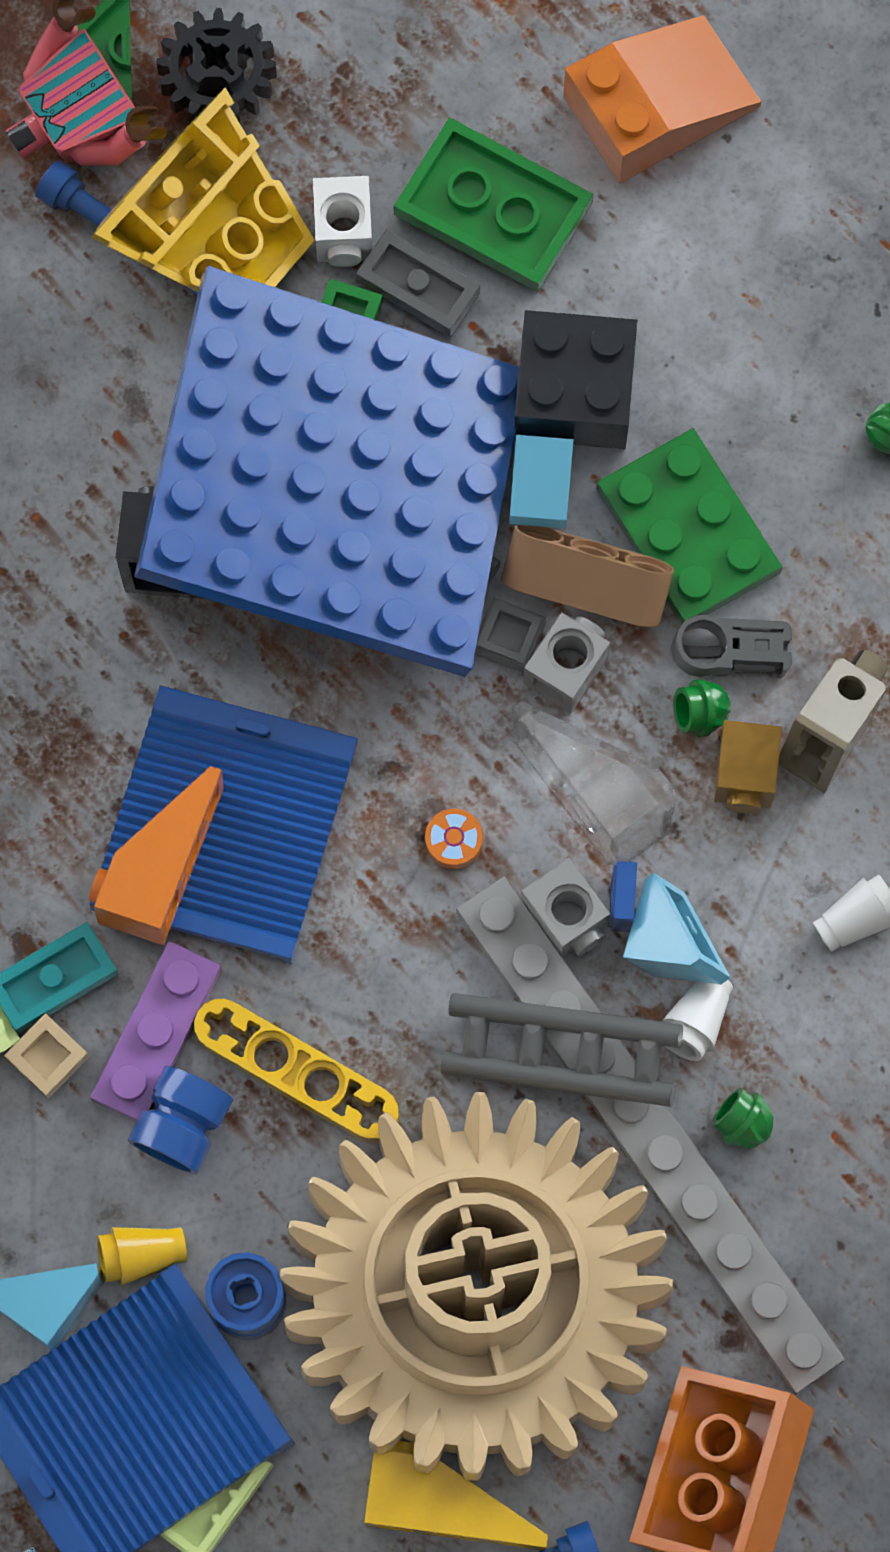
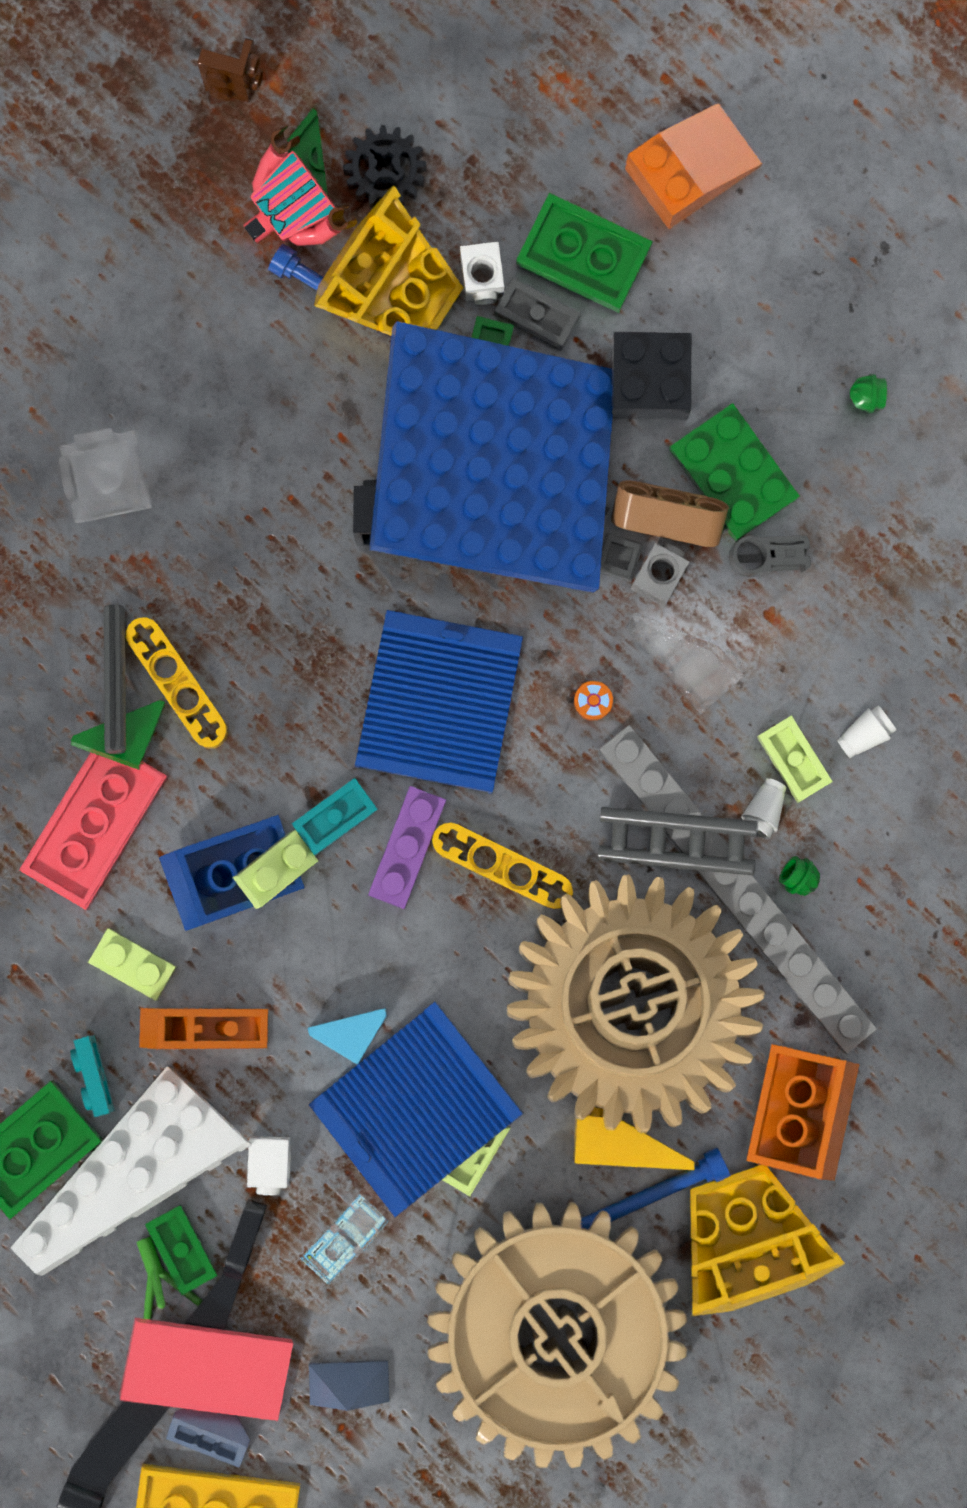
camera: 10 degrees left, 10 degrees up
tan plate [4,1013,89,1099] -> none
orange slope [89,766,224,946] -> none
yellow cone [97,1227,187,1286] -> none
blue wheel [128,1066,233,1175] -> none
blue wheel [205,1252,287,1341] -> none
medium azure slope [509,435,574,529] -> none
light grey brick [521,858,610,958] -> none
blue tile [608,861,638,932] -> none
medium azure slope [623,873,730,985] -> none
green plate [673,679,731,737] -> none
pearl gold brick [714,720,782,813] -> none
dark tan torso [778,650,888,793] -> none
none -> yellowish green plate [757,715,833,803]

